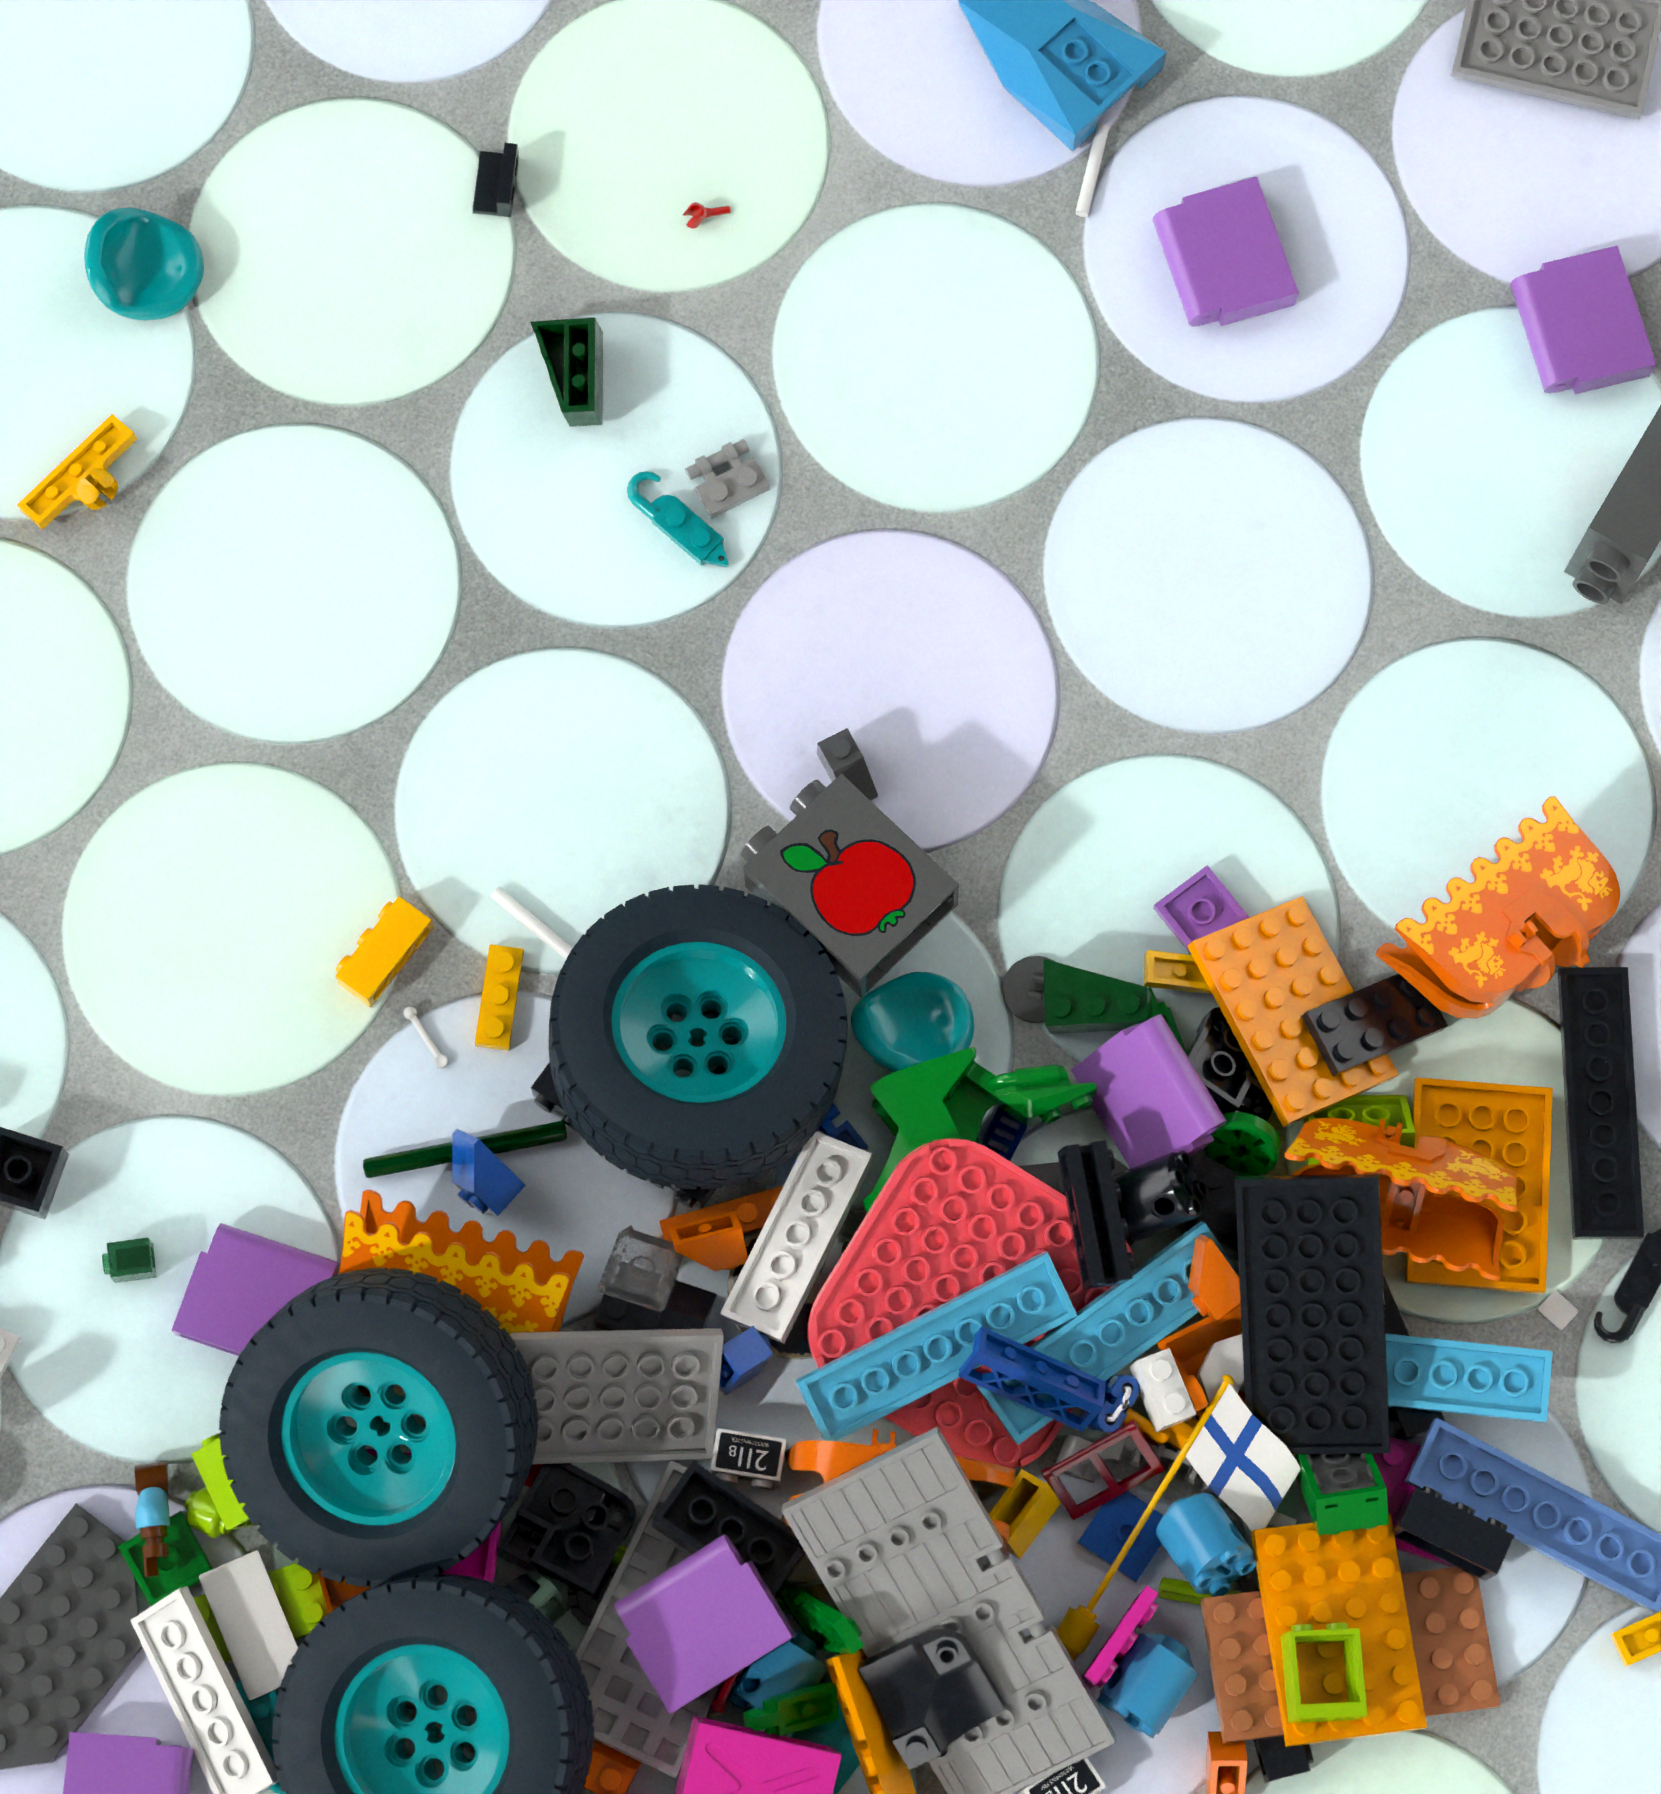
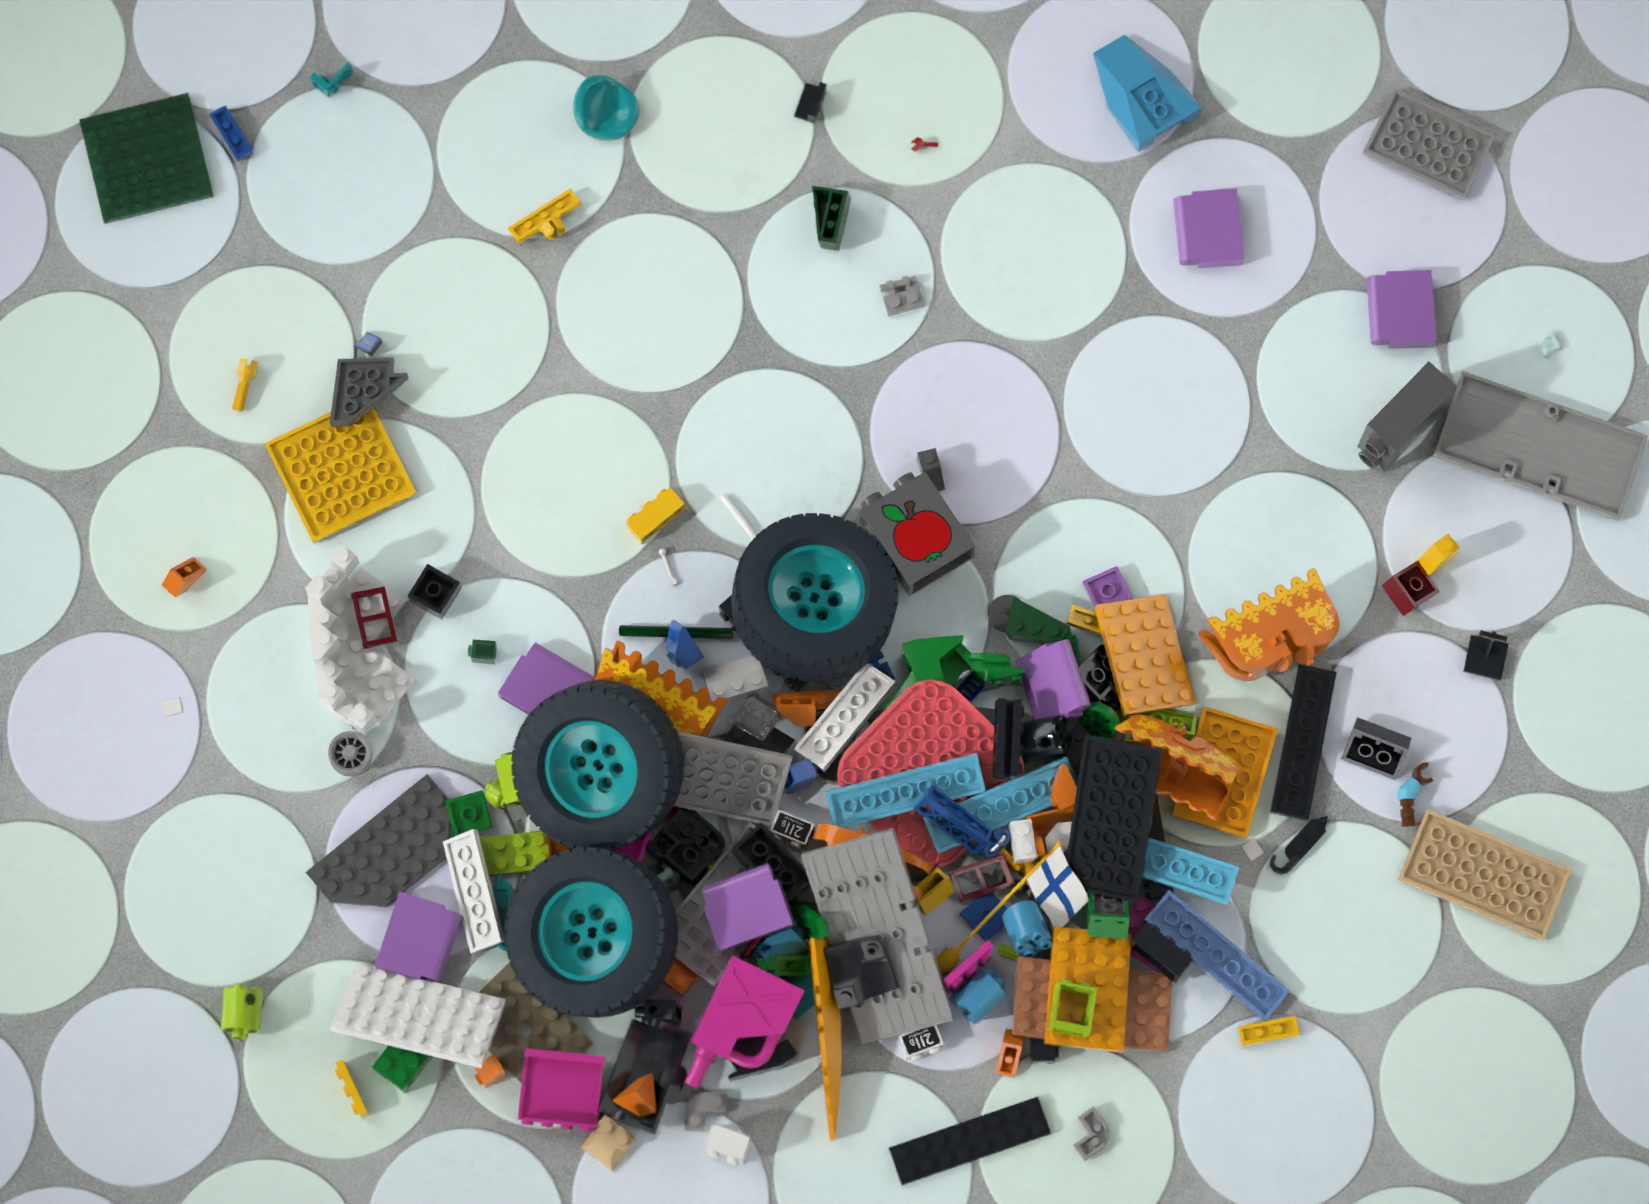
camera: 15 degrees right, 0 degrees up
reddish brown piece [135,1461,170,1577] -> none
white sticker [199,1551,298,1700] -> none
yellow plate [475,945,524,1051] -> none
teal plate [627,471,729,567] -> none
teal piece [851,972,975,1072] -> none
white bar [1075,124,1109,217] -> none
black plate [1301,973,1448,1077] -> none
none -> white slope [702,656,768,703]

